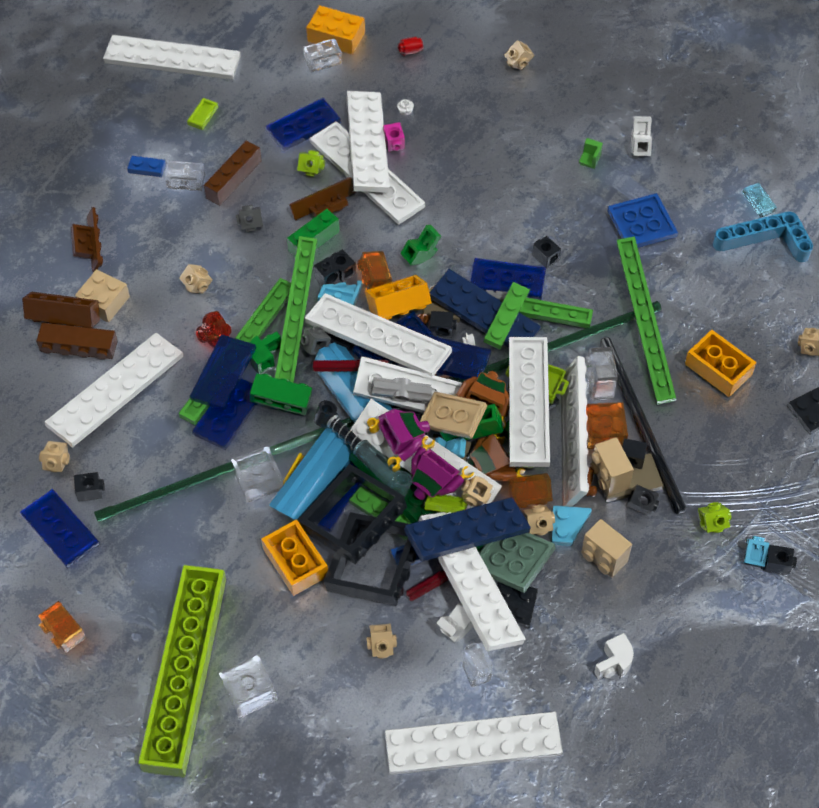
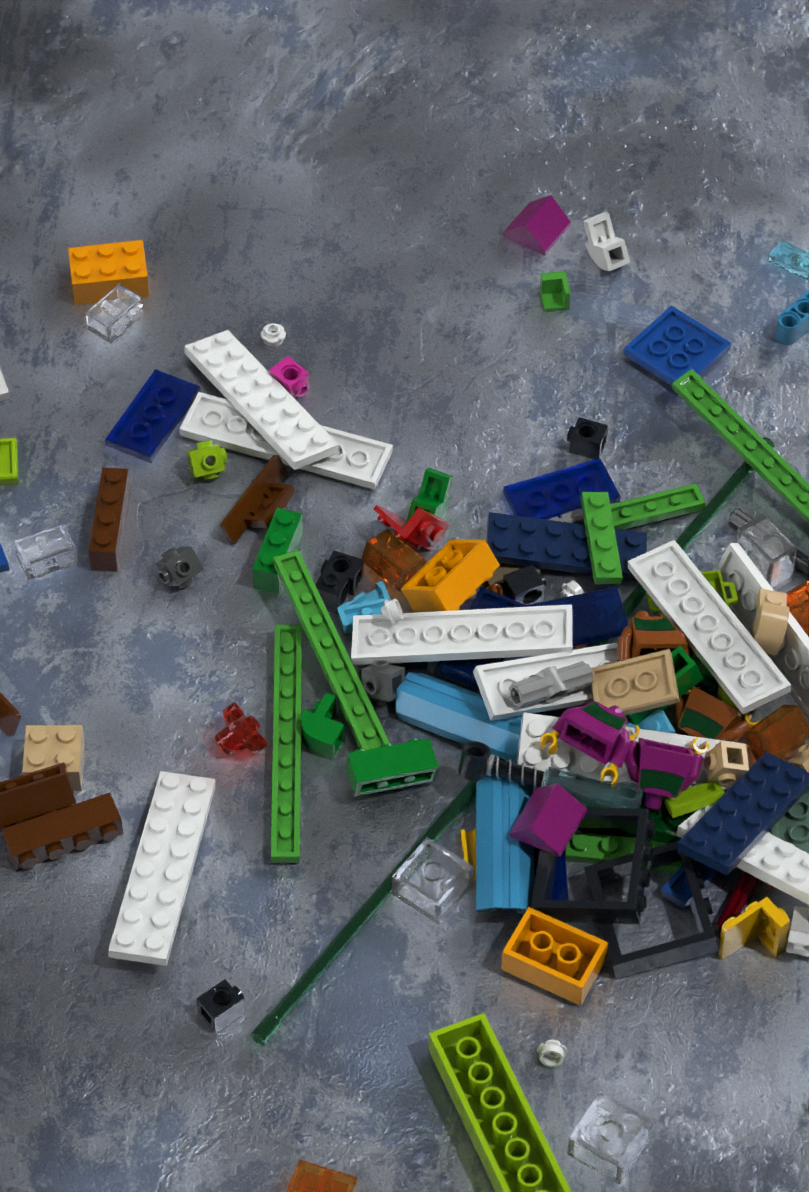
camera: 30 degrees left, 5 degrees down
clear blue tile [20,489,100,569] -> none
tan brick [39,441,70,472] -> none
tan brick [179,264,213,294] -> none
clear blue tile [189,334,256,410] -> none
clear blue tile [192,374,258,450] -> none
dark red axle [313,360,388,372] -> none
tan brick [367,624,397,658] -> none
red brick [398,37,423,56] -> none
tan brick [504,40,535,70] -> none
none -> red bracket [373,505,450,550]
none -> white plate [381,598,404,625]
none -> magenta slope [503,195,571,255]
none -> magenta slope [509,783,587,857]
none -> white plate [537,1039,567,1067]
none -> yellow bracket [718,897,790,959]
none -> tan brick [750,588,790,656]

